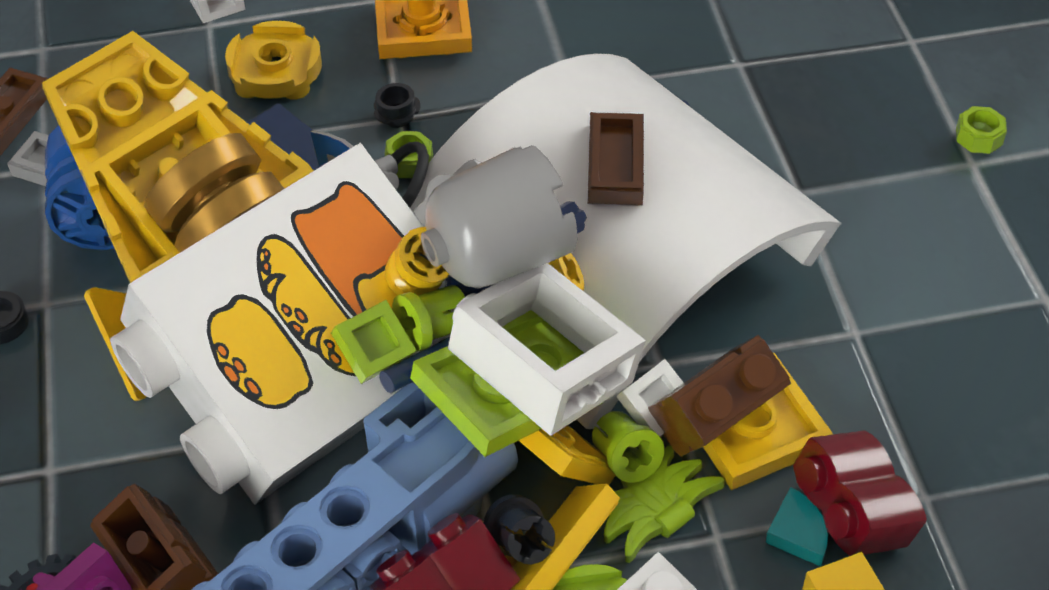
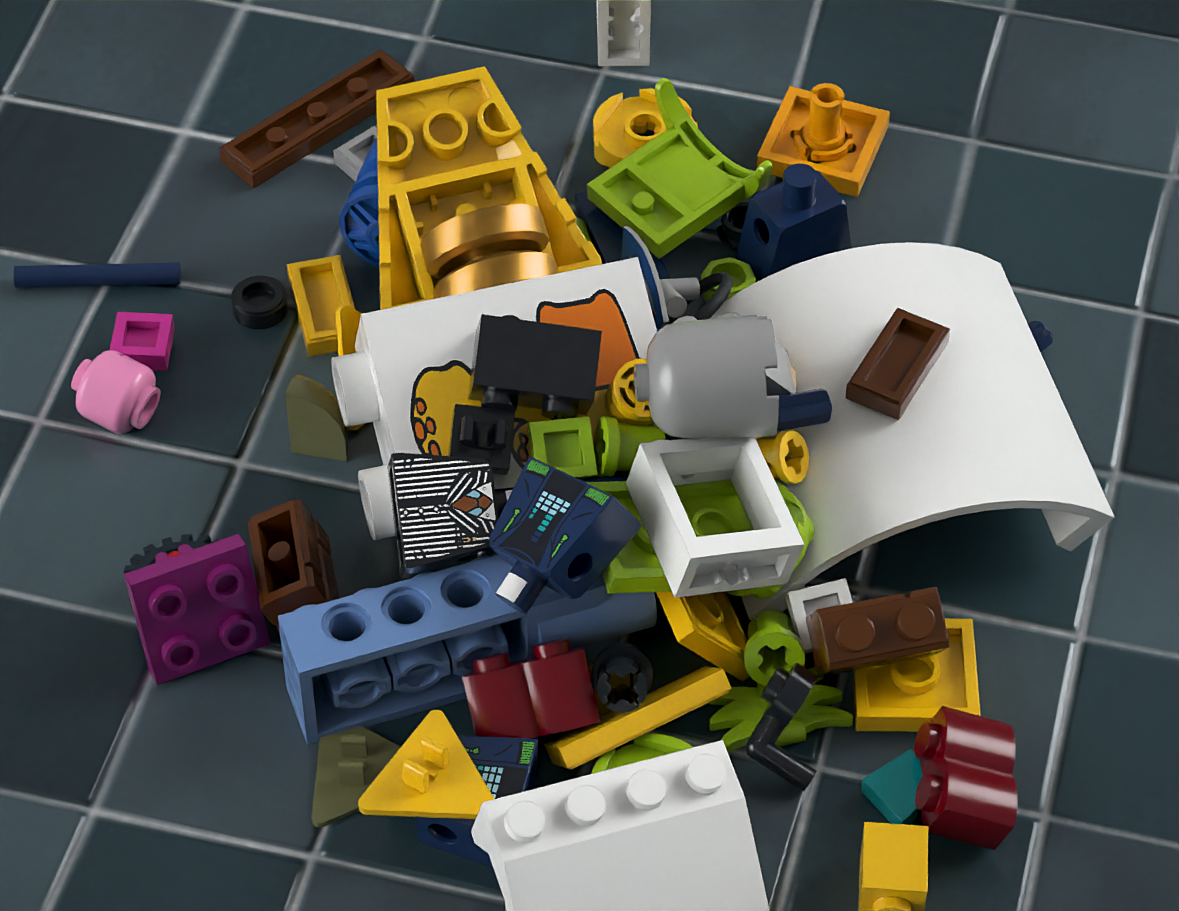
camera: 25 degrees right, 0 degrees up
none -> olive brick [285,374,348,462]
none -> yellow tile [287,255,355,357]
none -> black torso [387,453,514,580]
none -> black tile [448,404,515,475]
none -> black brick [468,314,602,420]
none -> dark blue torso [489,456,642,614]
none -> lime piece [587,78,773,259]
none -> dark blue torso [736,163,852,282]
none -> black plate [745,662,818,792]

